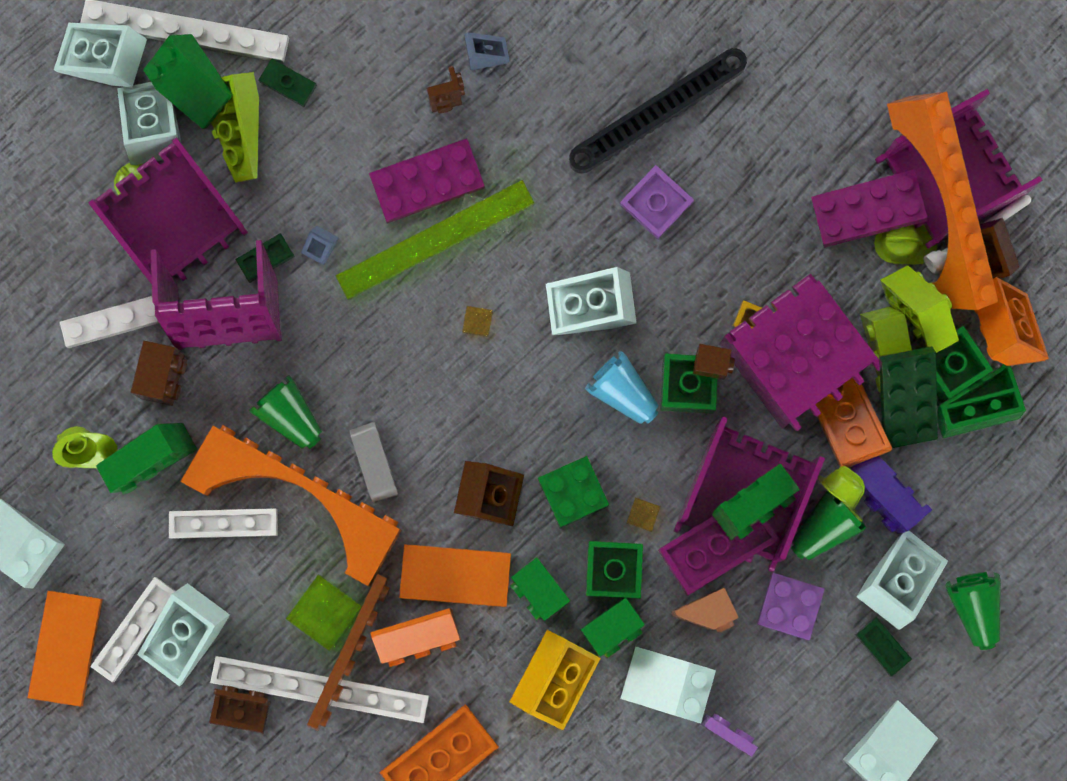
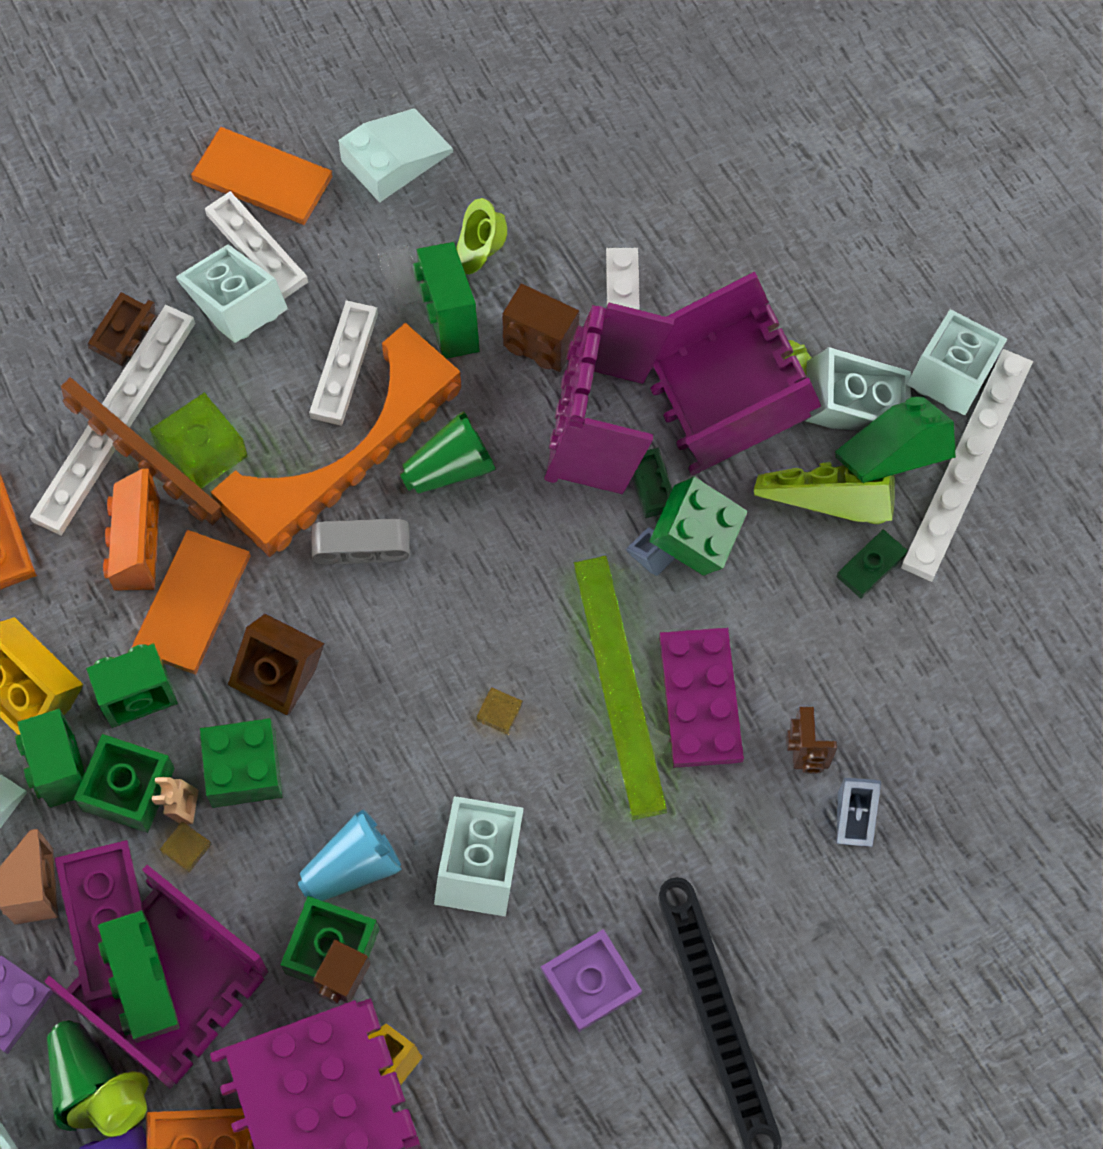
camera: 105 degrees right, 15 degrees down
none -> light nougat plate [152,777,199,824]
none -> brick [649,476,748,576]

